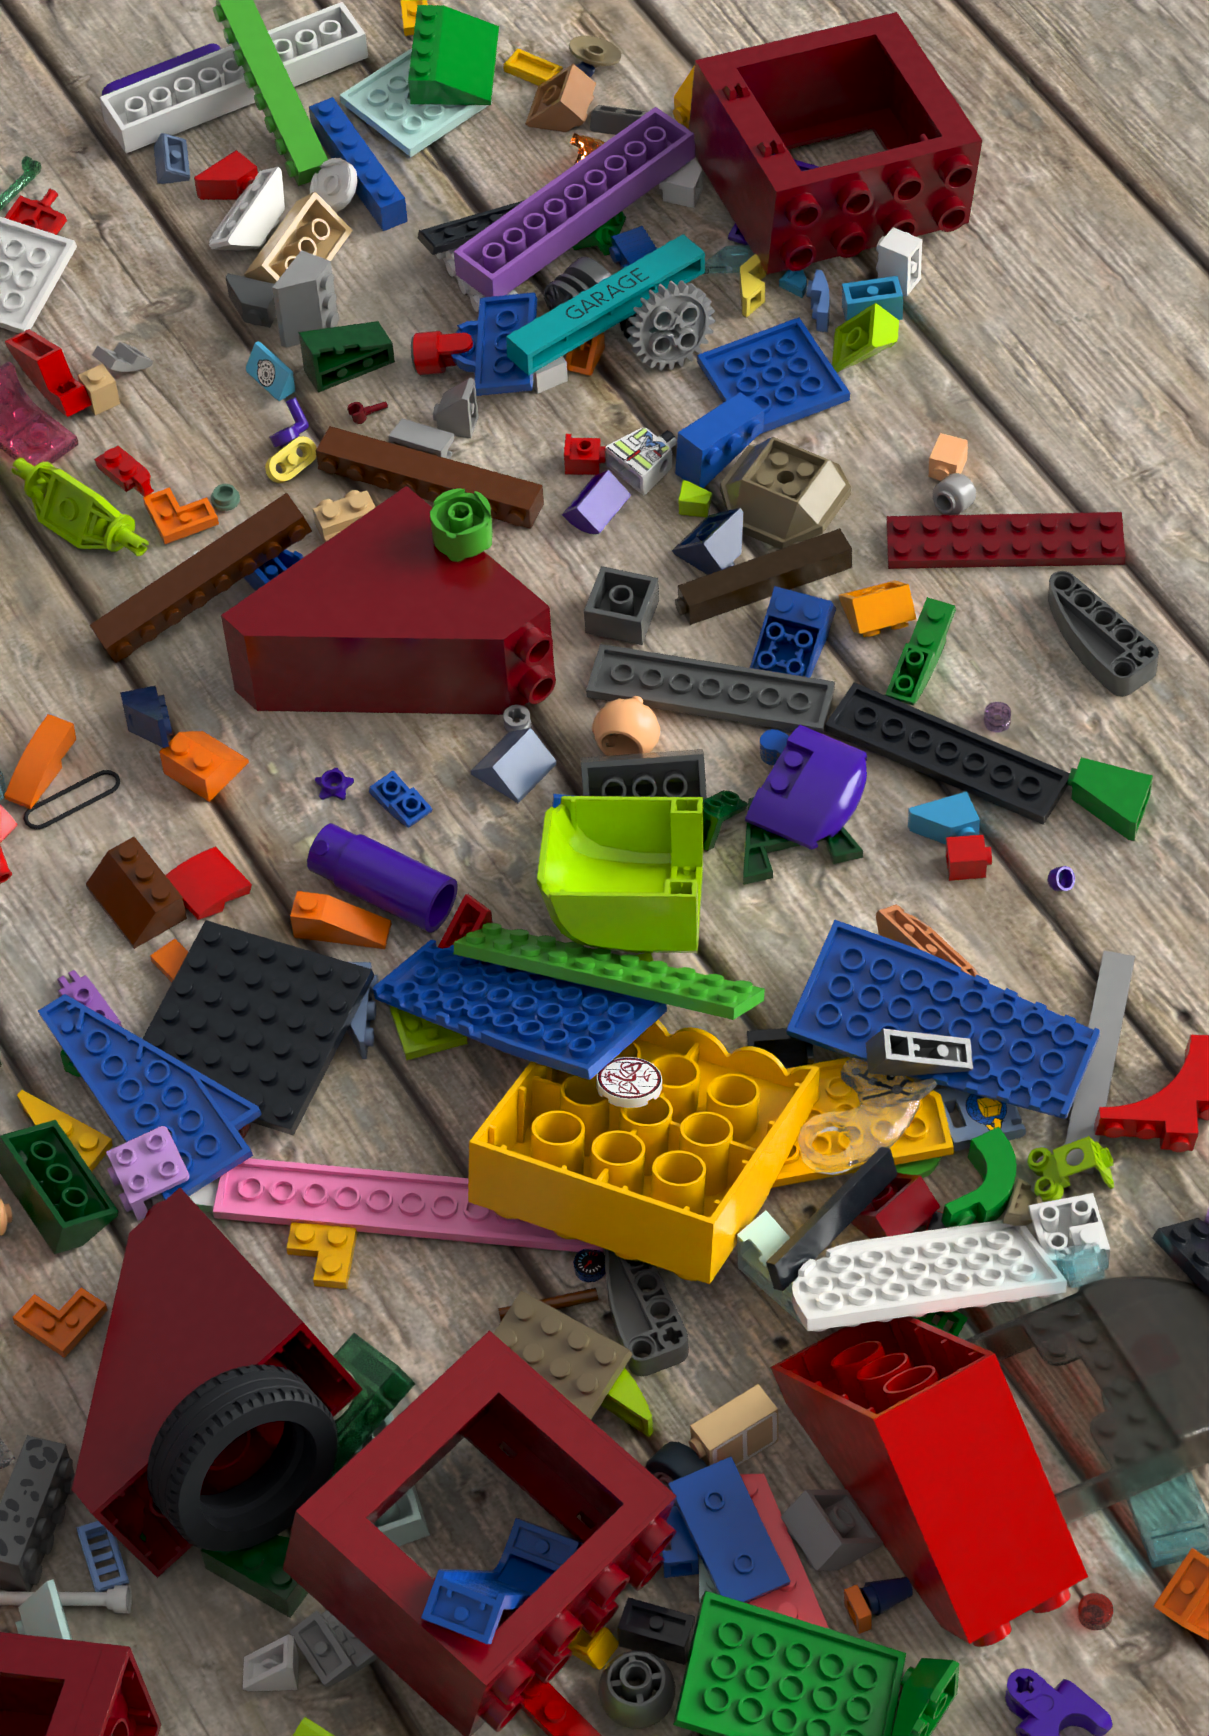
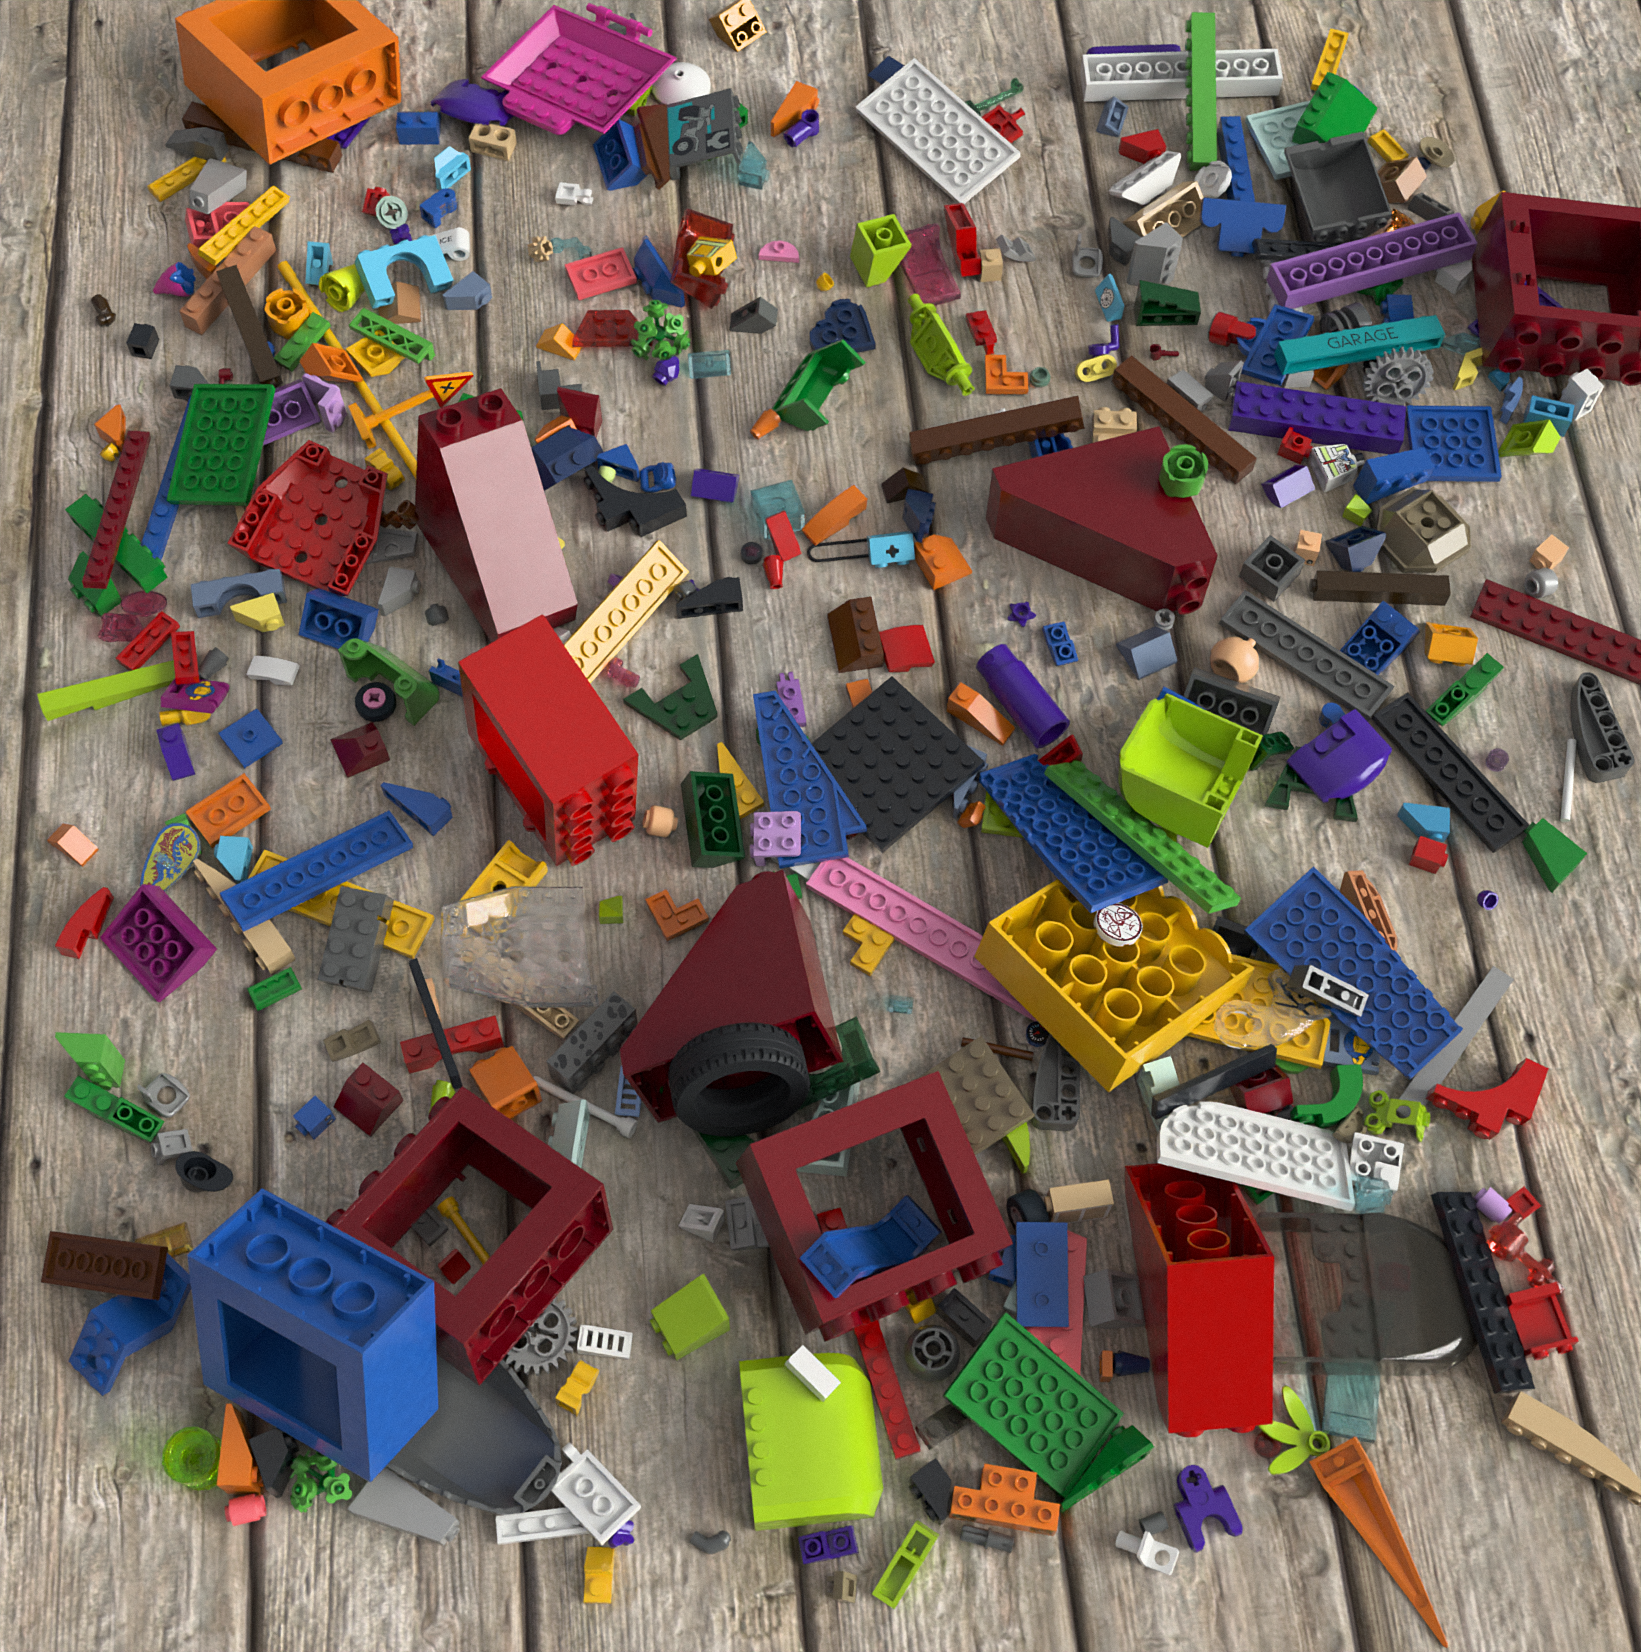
camera: 20 degrees right, 10 degrees up
none -> medium azure brick [866,531,915,568]
none -> dark brown slope [881,467,928,504]
none -> clear light blue slope [888,995,914,1014]
none -> orange plate [957,801,986,828]
none -> light grey piece [1072,234,1103,278]
none -> blue brick [1200,198,1286,257]
none -> dark purple brick [1228,381,1406,455]
none -> lime plant [1258,1385,1331,1475]
none -> dark grey cylinder [1284,132,1392,244]
none -> light nougat brick [1294,530,1322,566]
none -> white bar [1560,739,1577,823]

